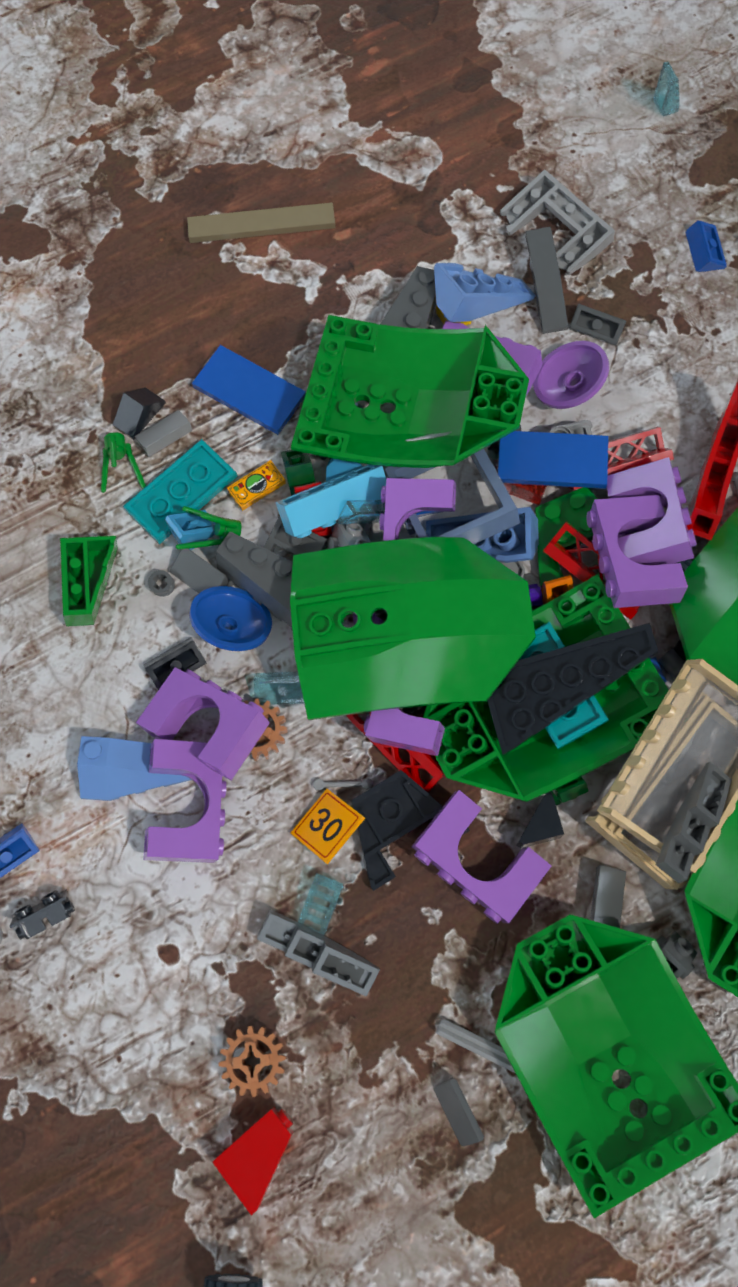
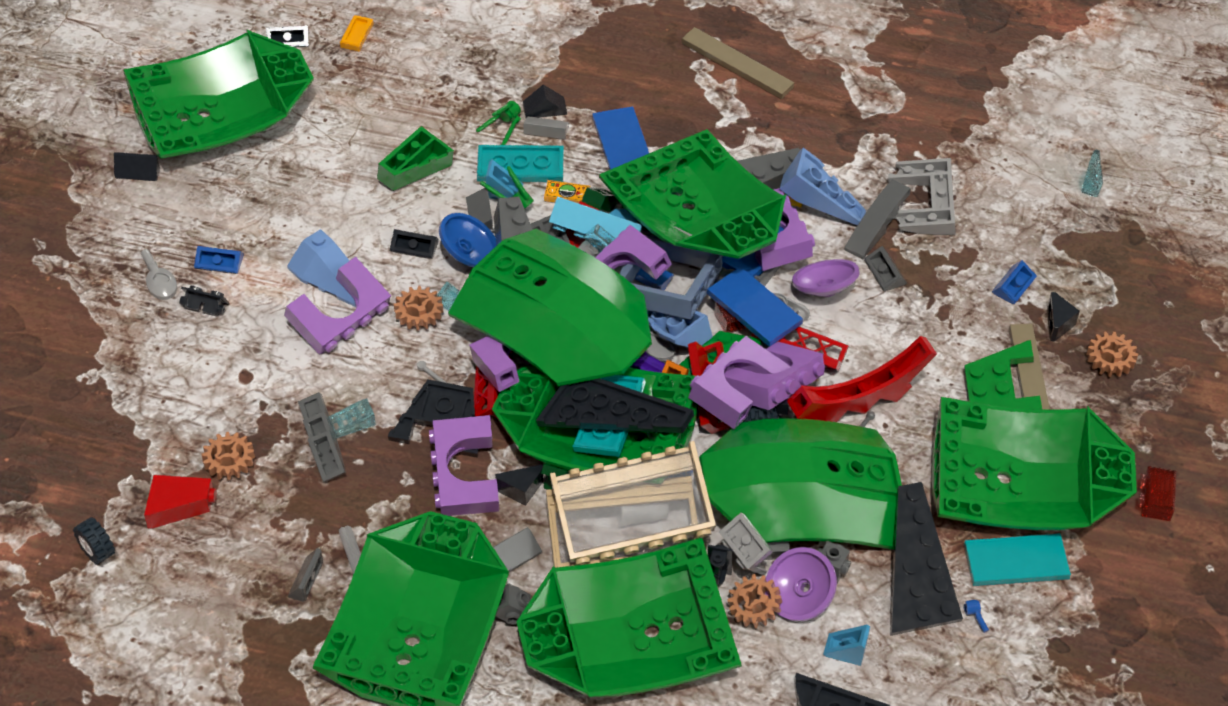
camera: 40 degrees right, 20 degrees down
medium lavender arch [136,667,270,780] -> none
dark grey bush [148,570,175,597] -> none
light orange piece [291,789,365,865] -> none
dark grey slope [656,762,732,884] -> none

